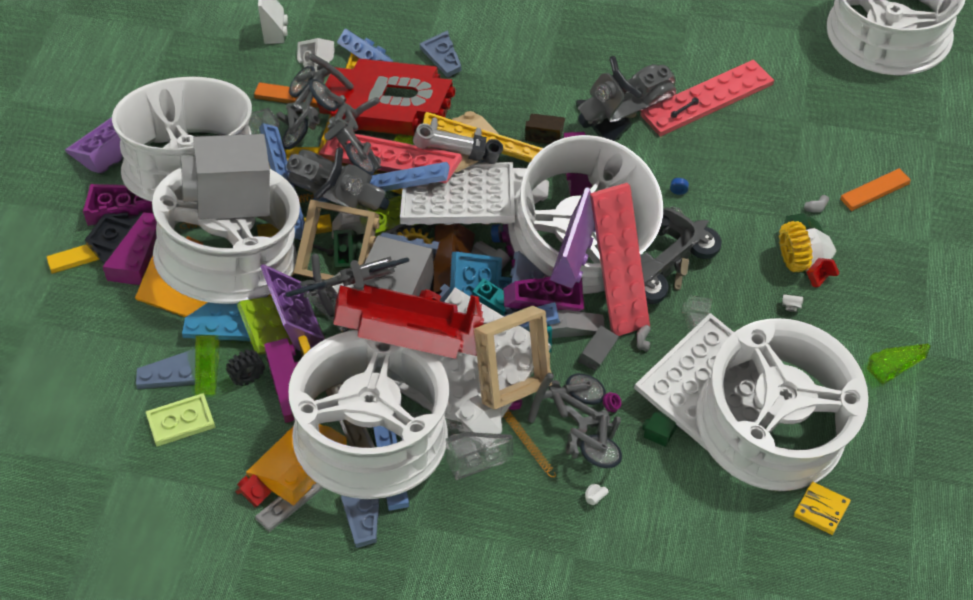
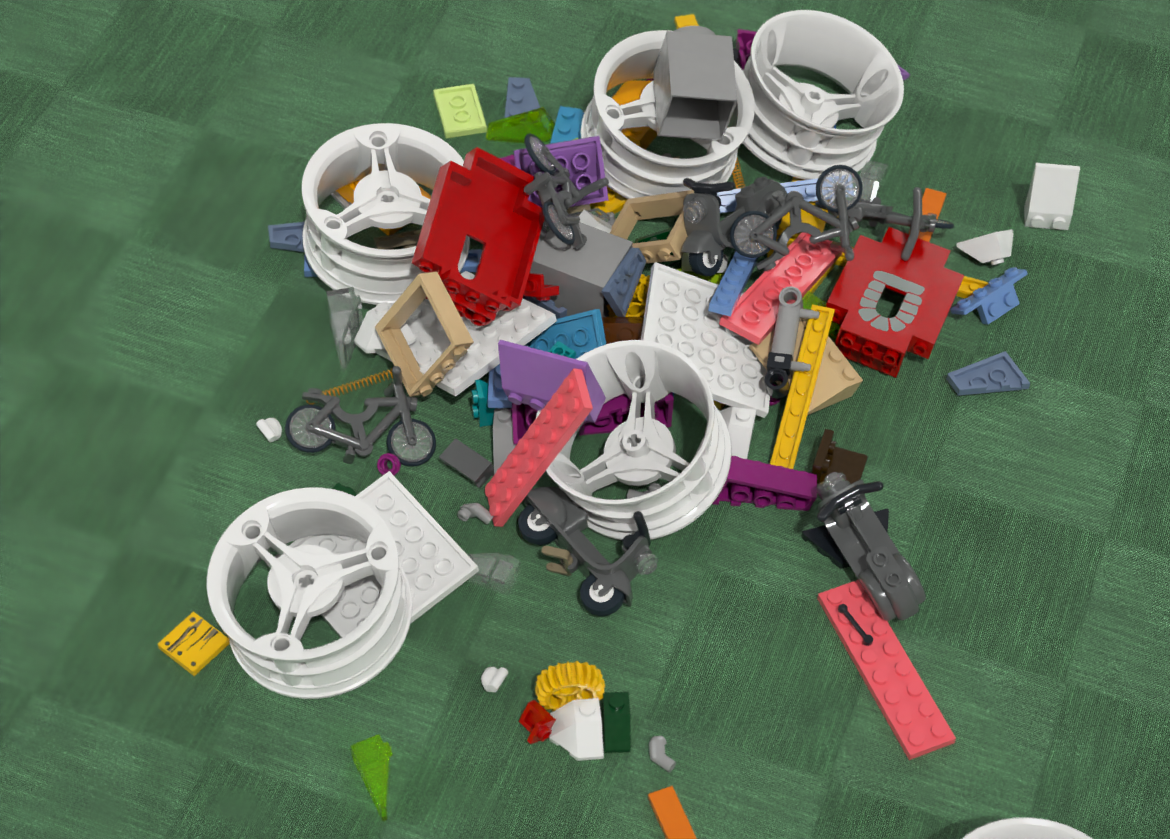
camera: 95 degrees right, 0 degrees up
black tyre [226,350,265,386] -> none
blue tile [670,178,689,195] -> none

